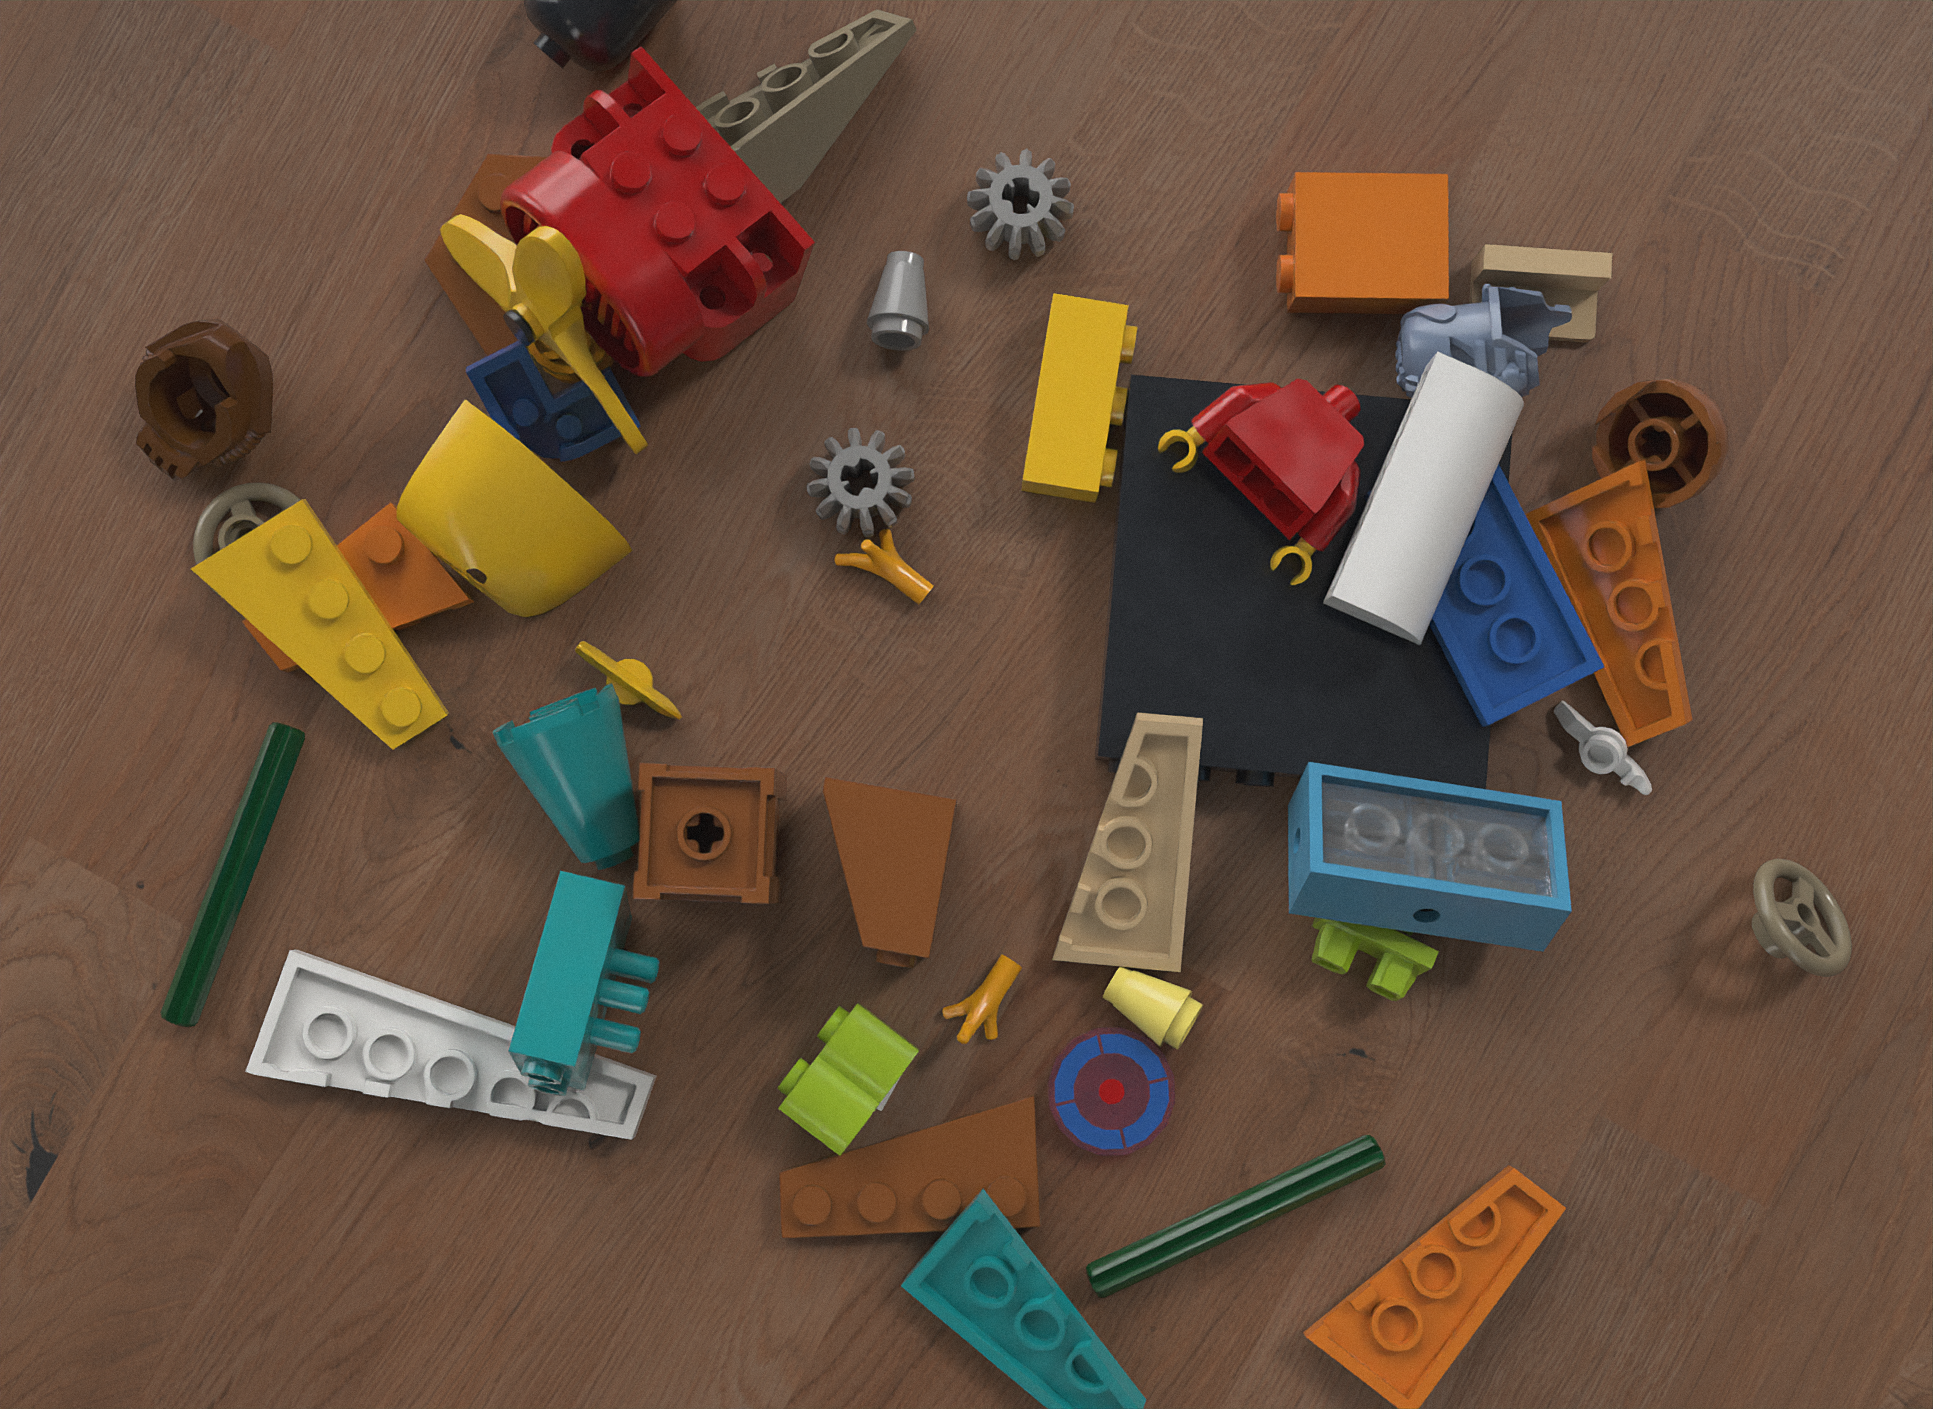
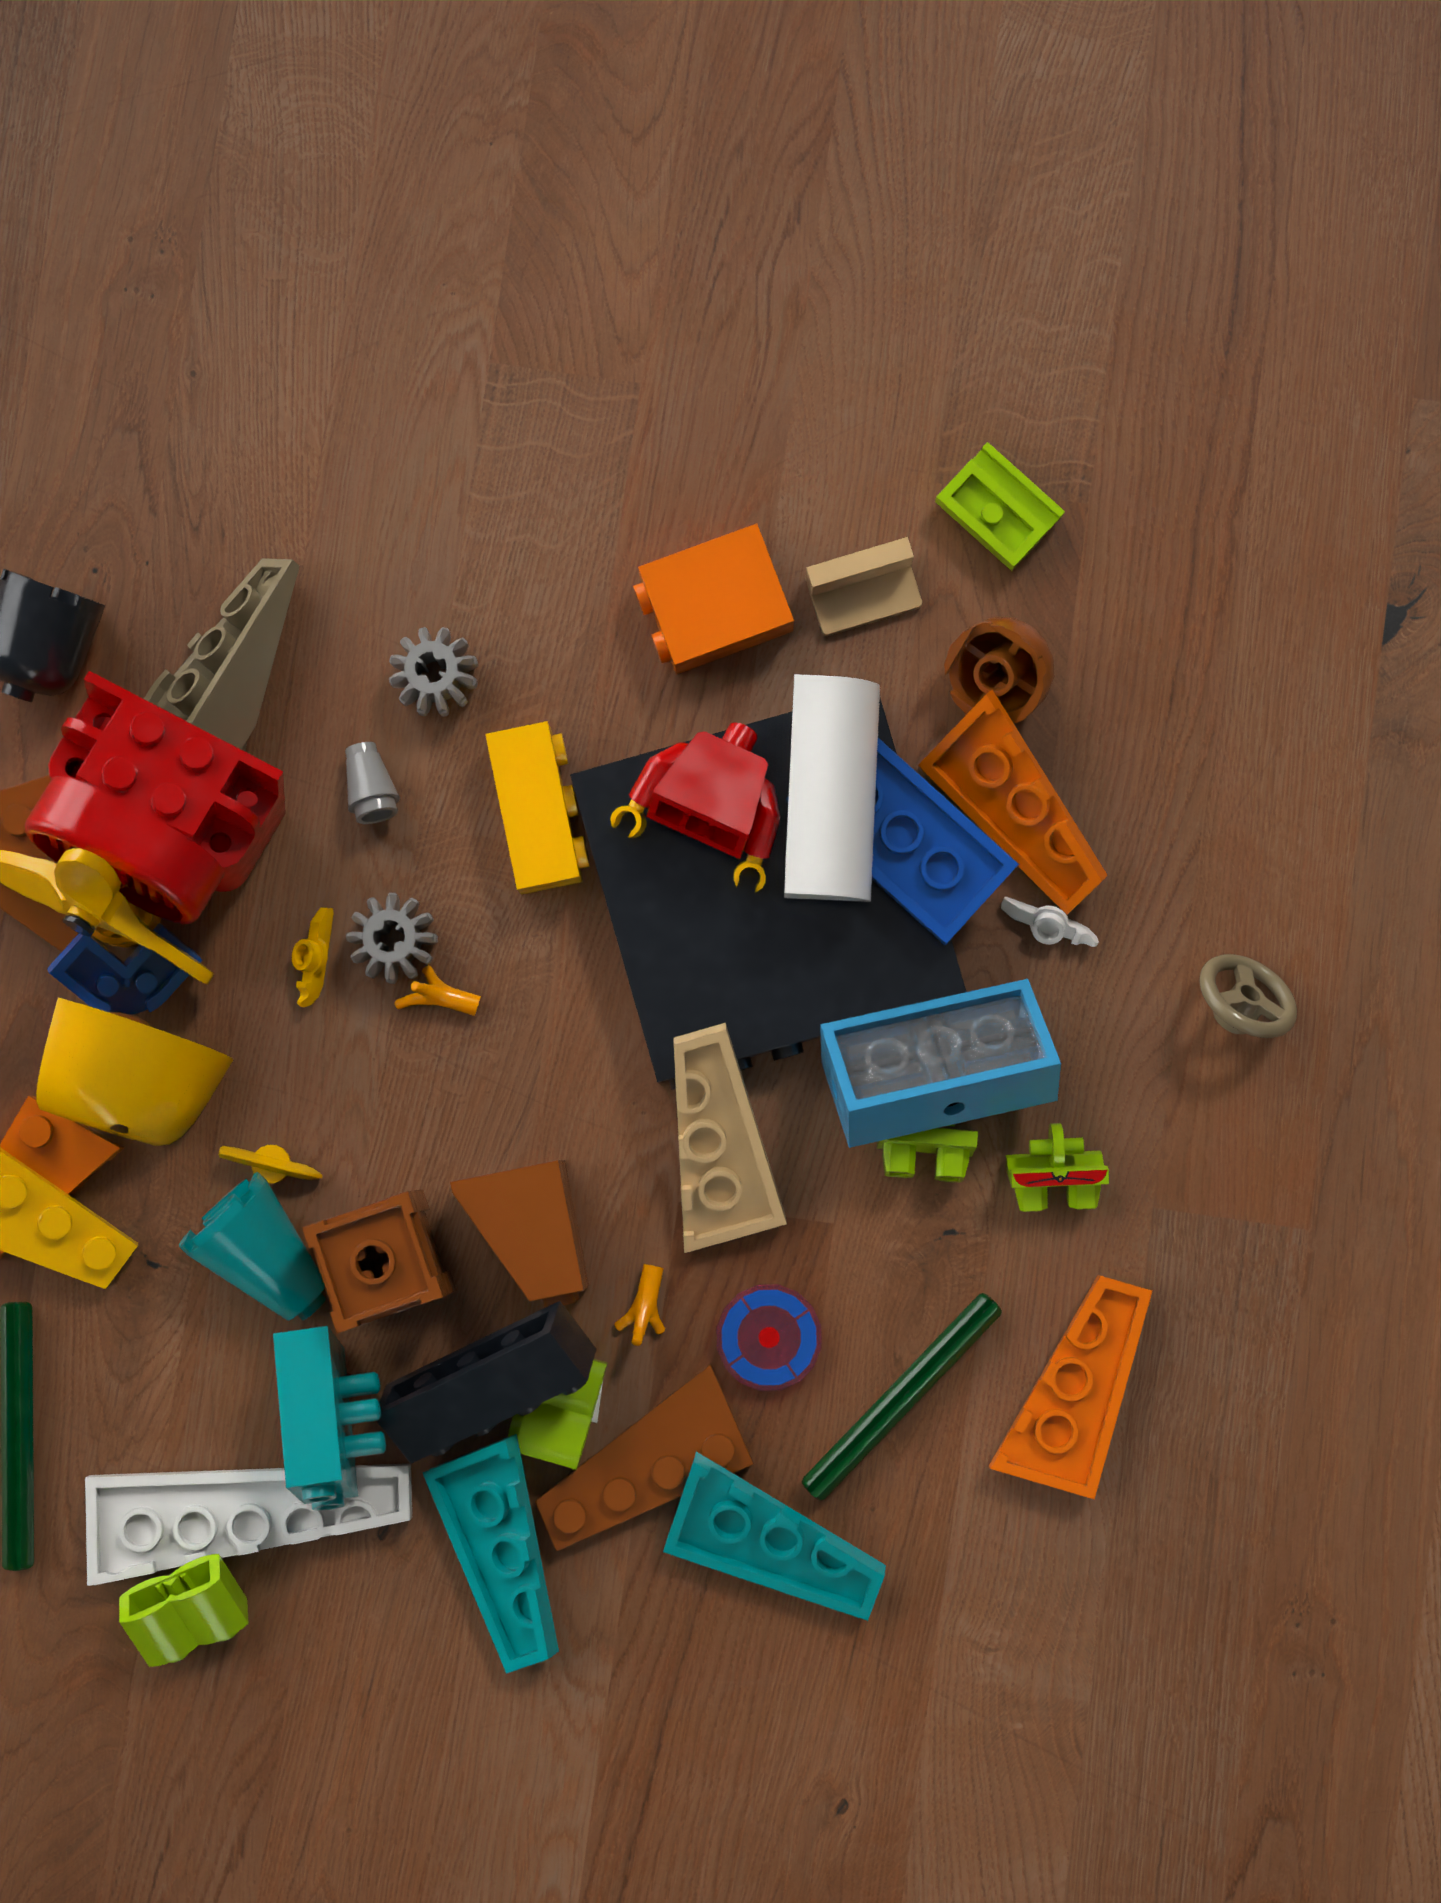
camera: 20 degrees left, 0 degrees up
light yellow cone [1103,967,1203,1050] -> none
sand blue helmet [1395,284,1572,398] -> none
none -> lime brick [119,1554,249,1667]
none -> yellow piece [292,907,334,1007]
none -> black brick [377,1301,597,1464]
none -> teal wing [423,1434,559,1674]
none -> lime plate [935,442,1065,571]
none -> lime hips [1006,1123,1109,1212]

